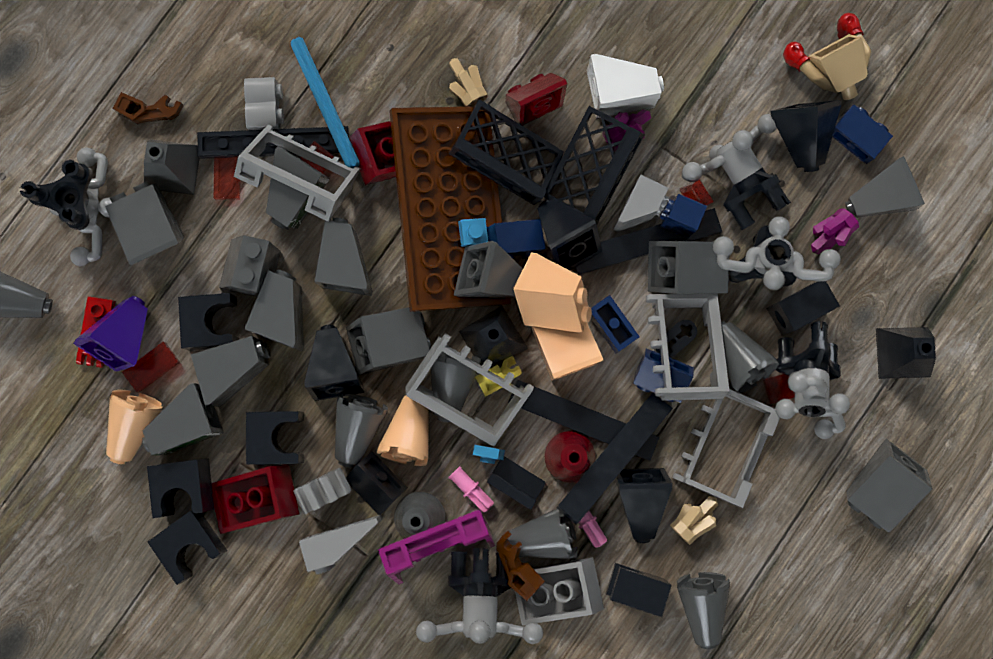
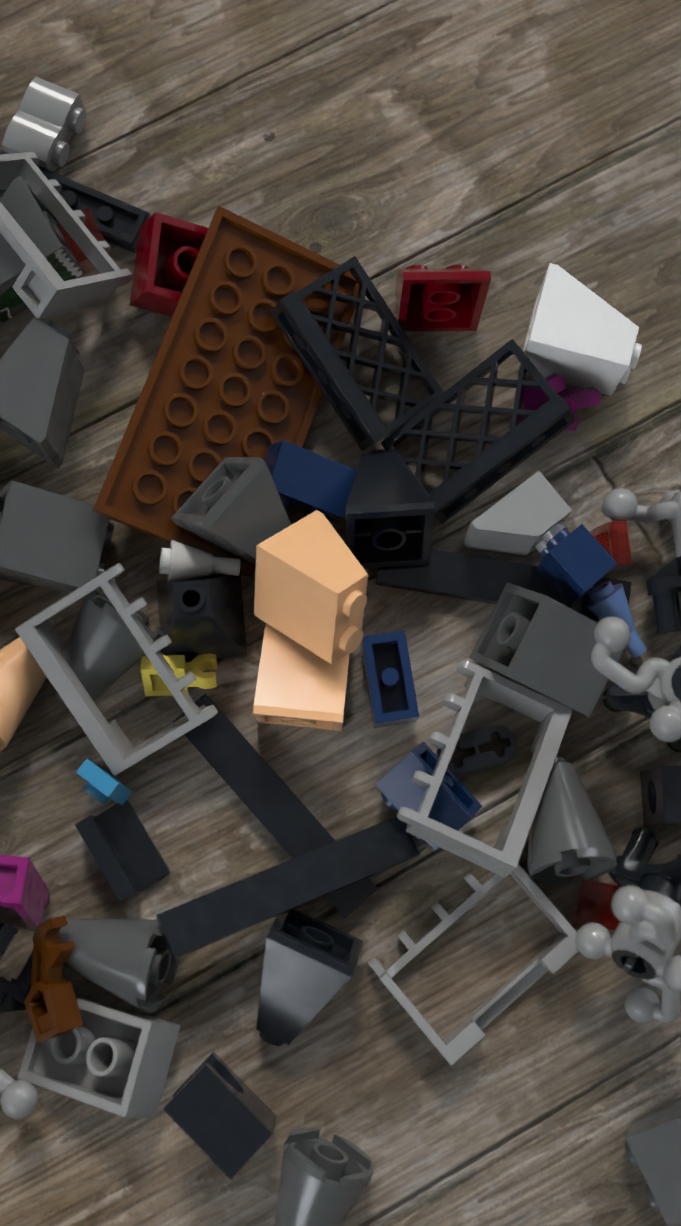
camera: 25 degrees right, 5 degrees down
dark azure axle [291,37,359,169] -> none
bright pink axle [448,466,494,513] -> none
tan rock [449,58,488,107] -> none
dark azure plate [458,218,488,247] -> none
dark red cone [544,431,596,483] -> none
bright pink axle [578,511,607,548] -> none
tan rock [670,496,718,545] -> none
none -> white cone [159,540,240,582]
none -> medium blue cone [585,581,647,658]

